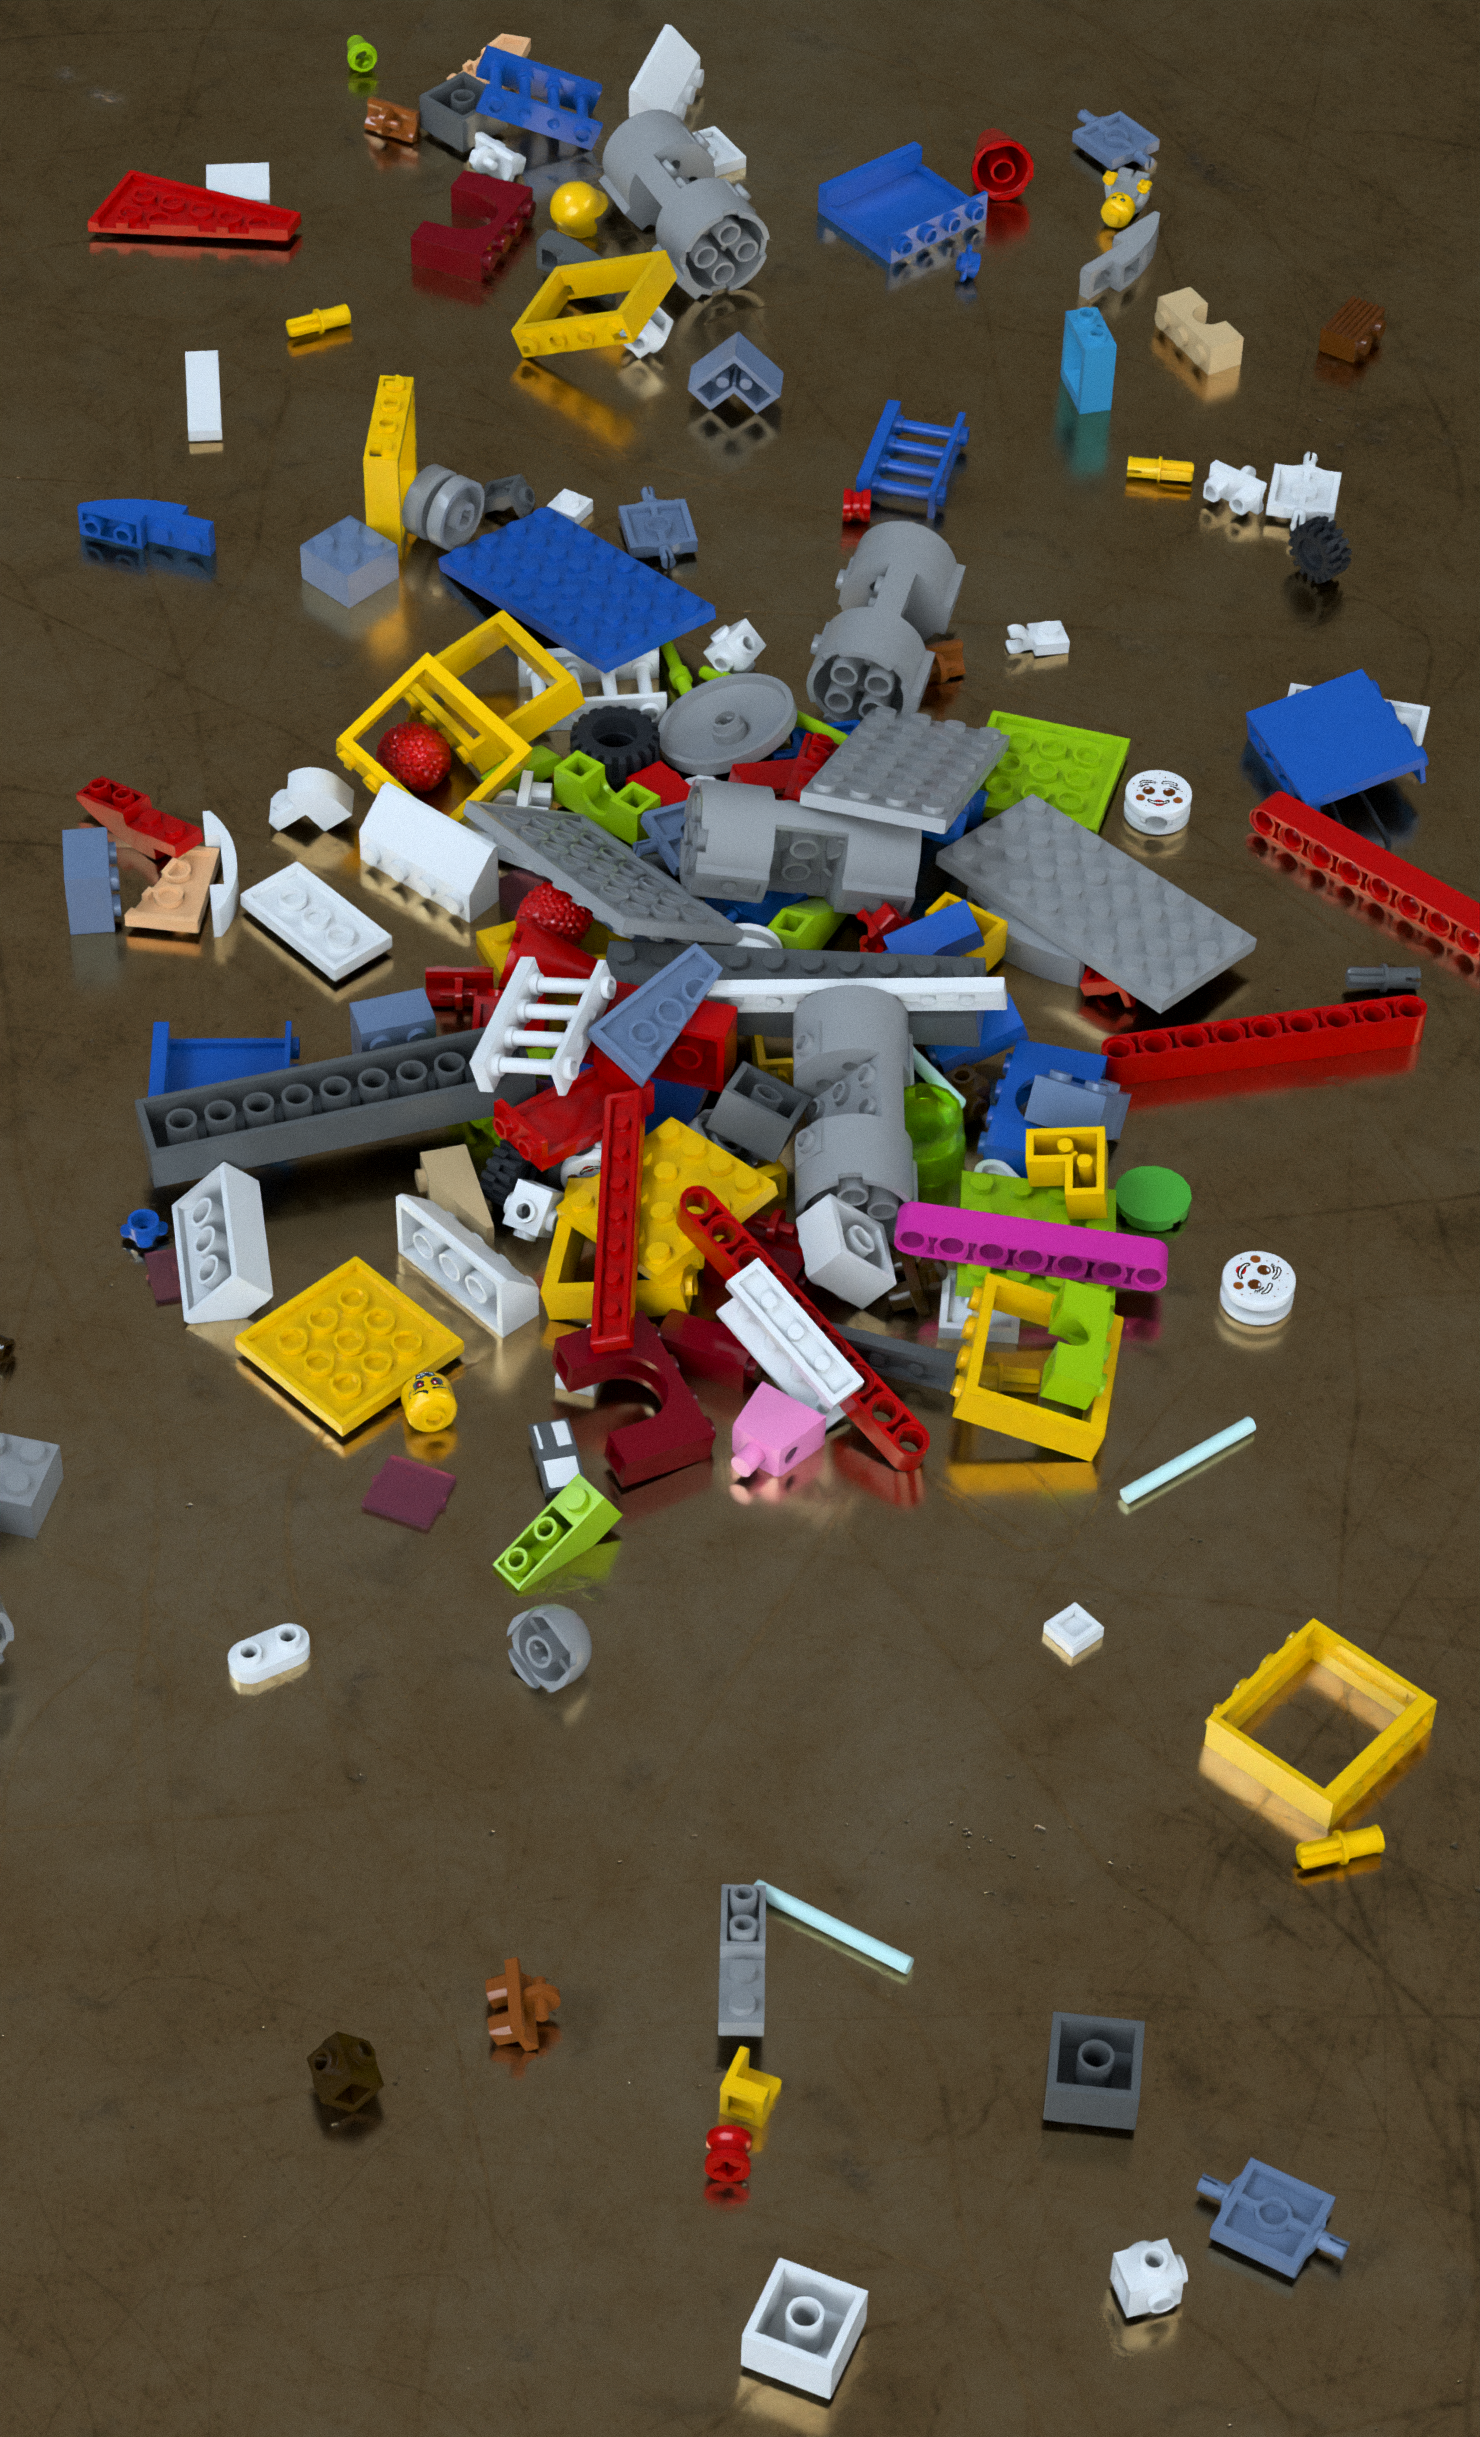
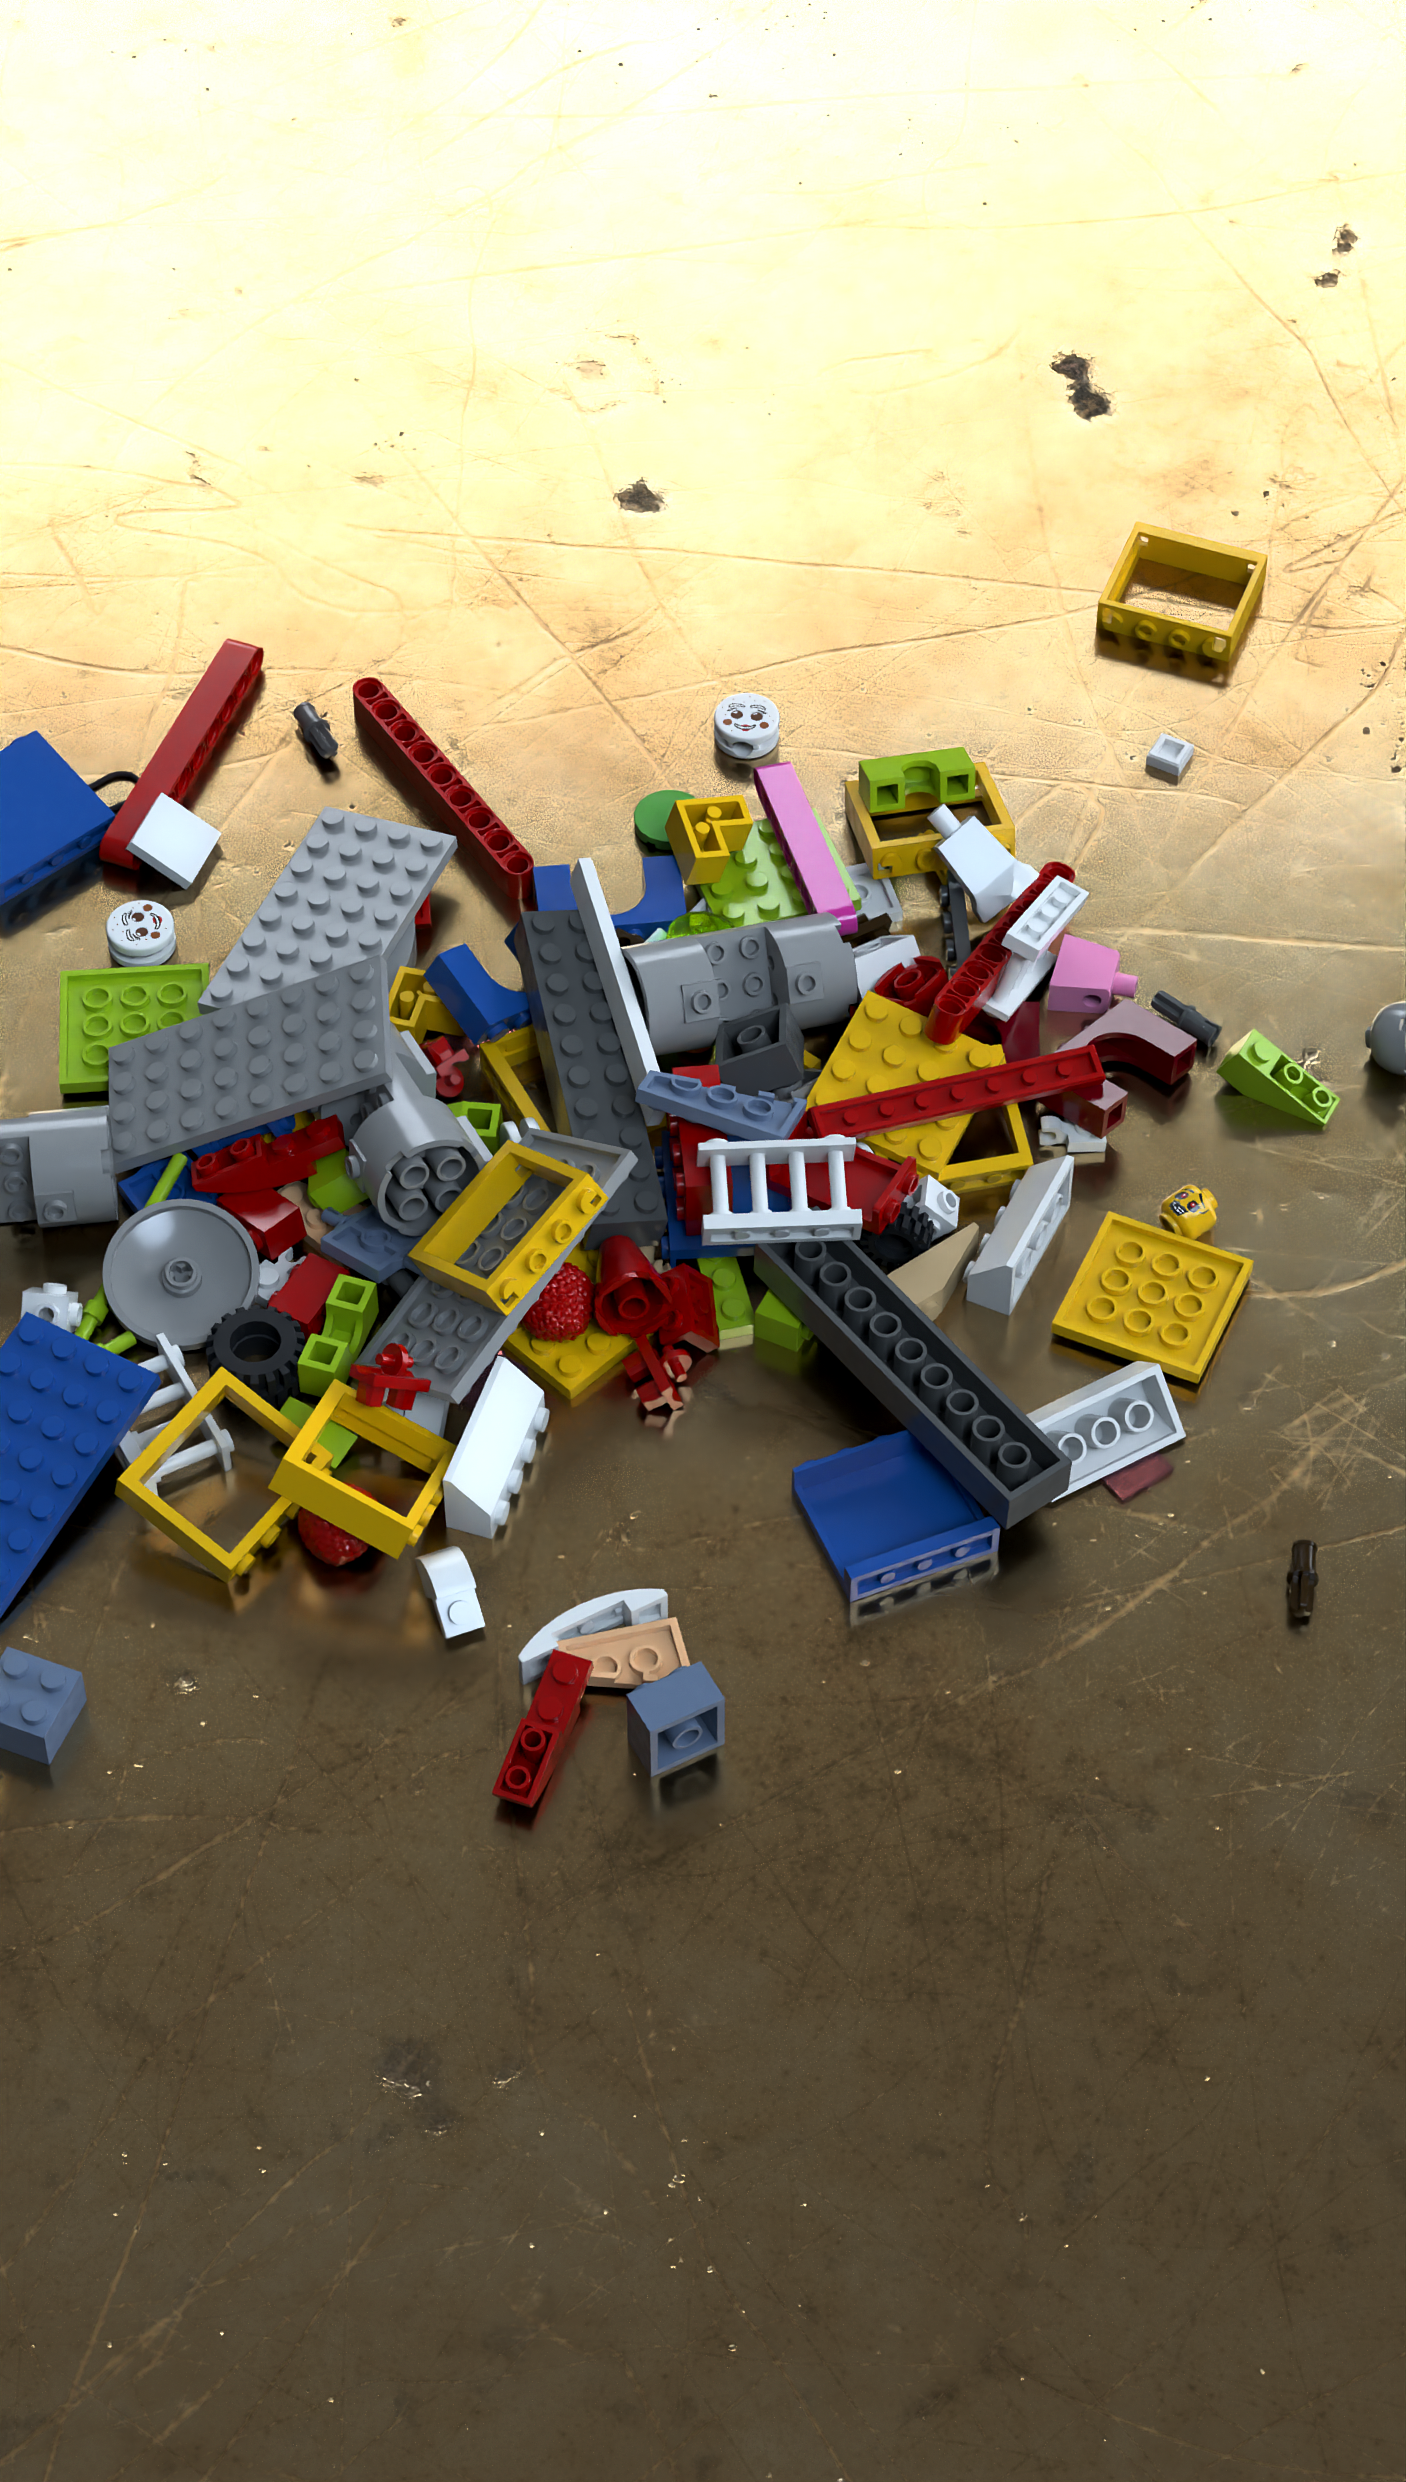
camera: 110 degrees left, 5 degrees up
blue slope [77,499,216,557] -> none
blue plate [120,1209,168,1248] -> none
white plate [240,861,392,981] -> none
sand blue brick [349,988,437,1055] -> none
clear pink piece [361,1454,456,1530] -> none
slope [527,1418,585,1499] -> none
sand blue brick [1024,1069,1131,1140] -> none
light aqua bar [1120,1416,1256,1504] -> none
yellow axle [1295,1824,1385,1869] -> none
none -> white tile [126,792,222,889]
none -> red hips [349,1343,431,1411]
none -> yellow window [407,1140,609,1316]
none -> red cylinder [874,956,949,1018]
none -> white piece [927,804,1040,923]
none -> dark grey axle [1151,990,1222,1047]

